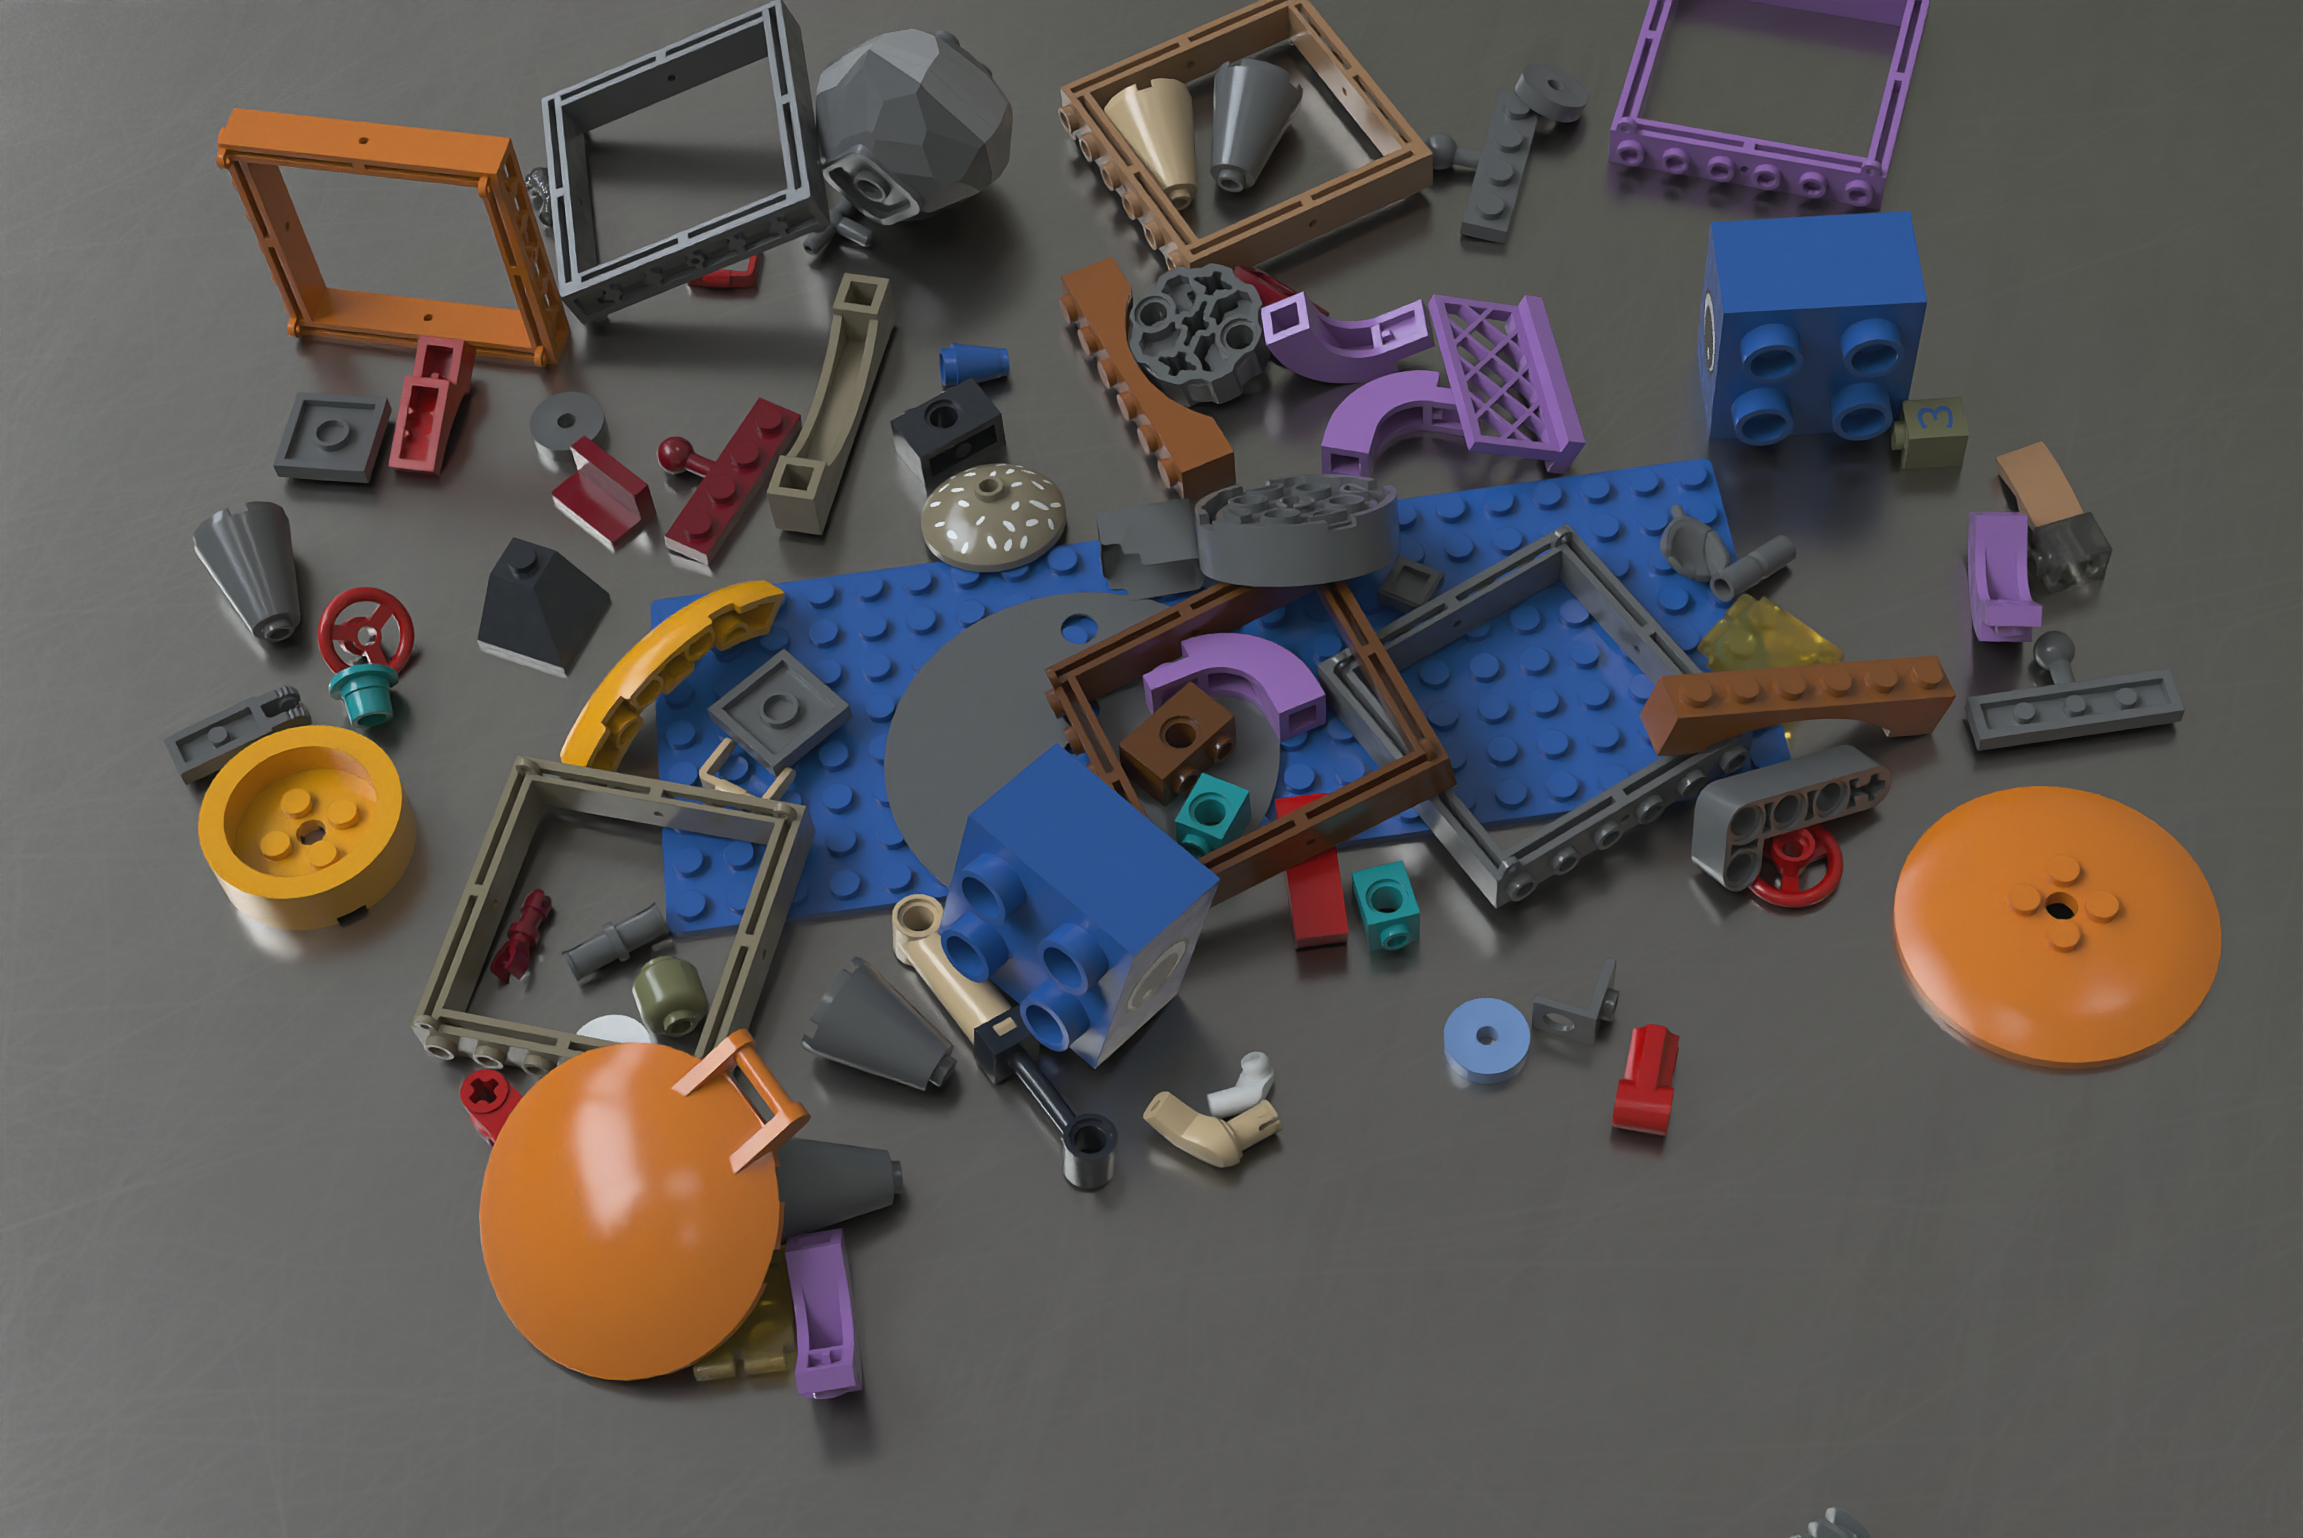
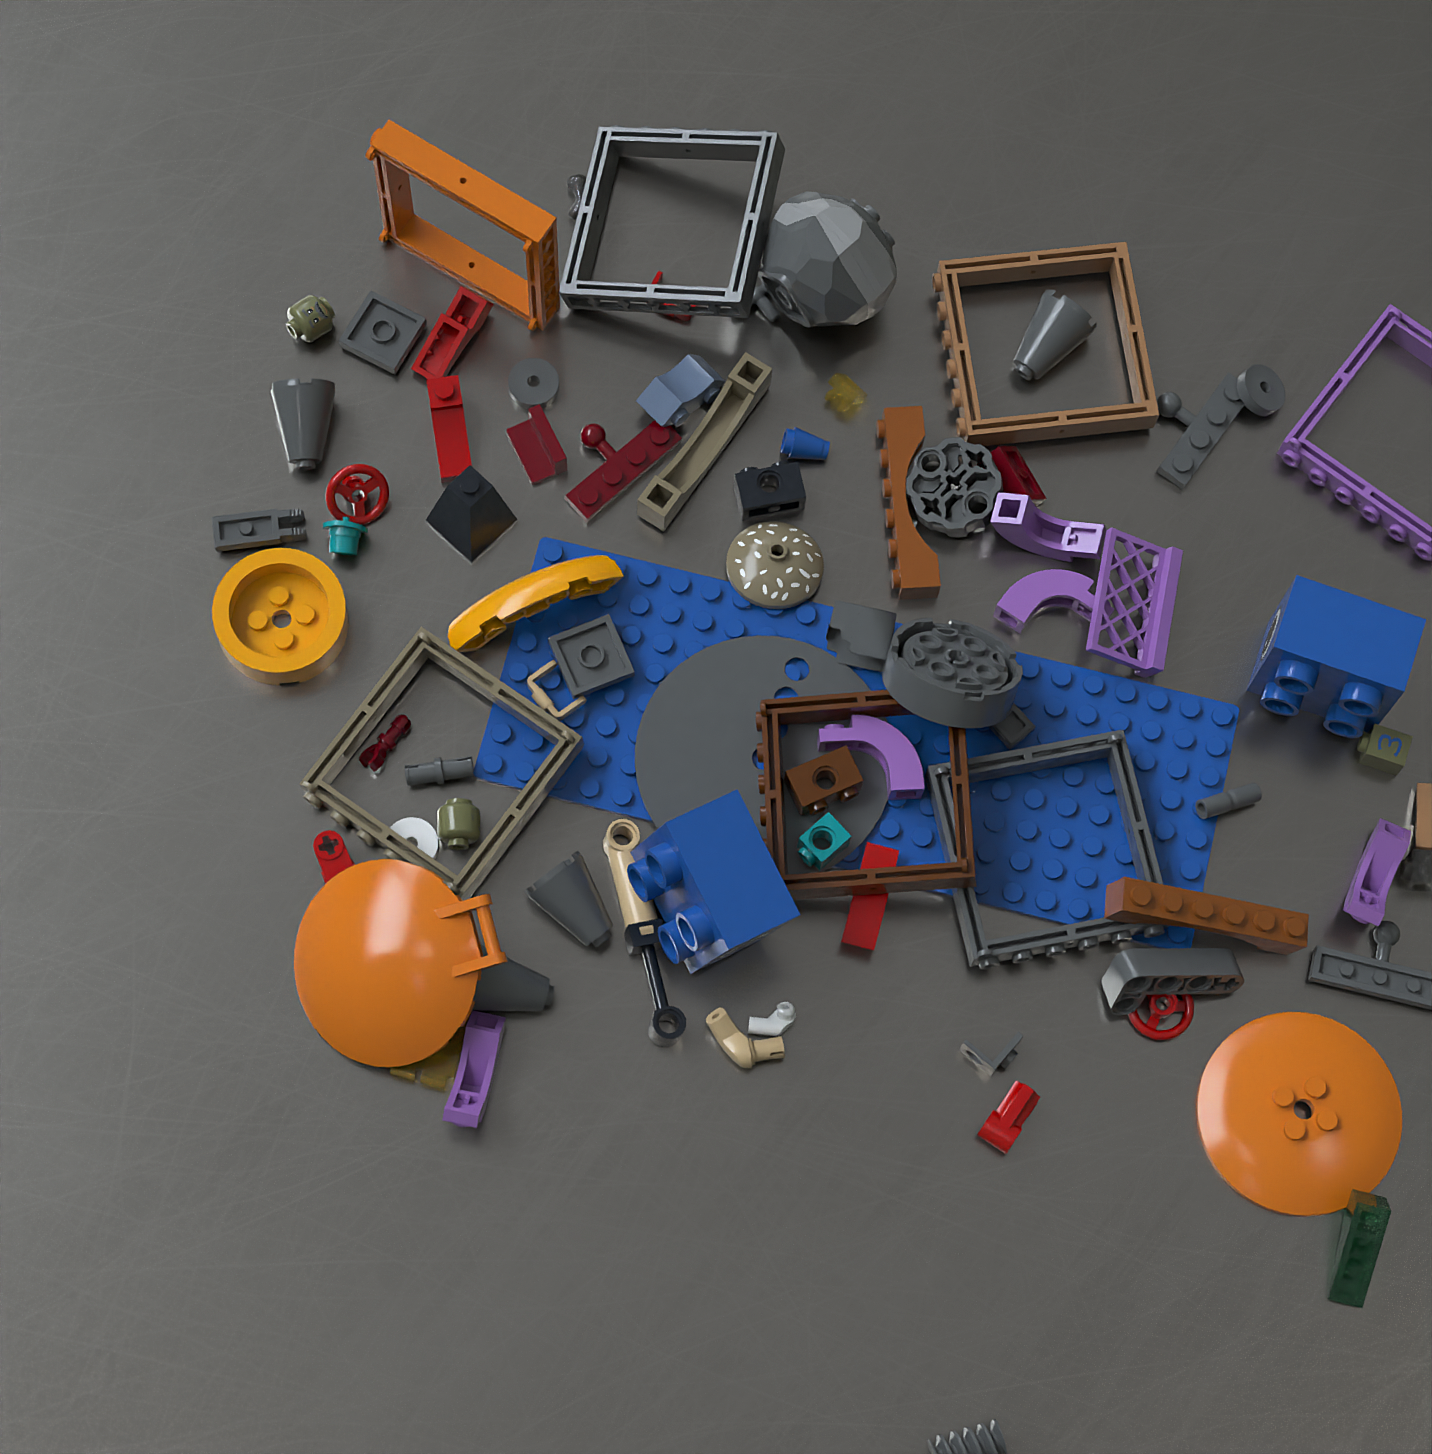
camera: 10 degrees right, 15 degrees up
tan cone [1104,78,1198,211] -> none
teal brick [1351,860,1420,952] -> none
medium blue piece [1443,998,1531,1084] -> none
dark grey piece [1660,504,1731,582] -> none
clear yellow plate [1698,594,1844,672] -> none
none -> olive head [286,295,335,342]
none -> red slope [426,375,472,483]
none -> sand blue brick [636,354,725,427]
none -> clear yellow tile [824,373,868,413]
none -> clear green slope [1328,1189,1391,1308]

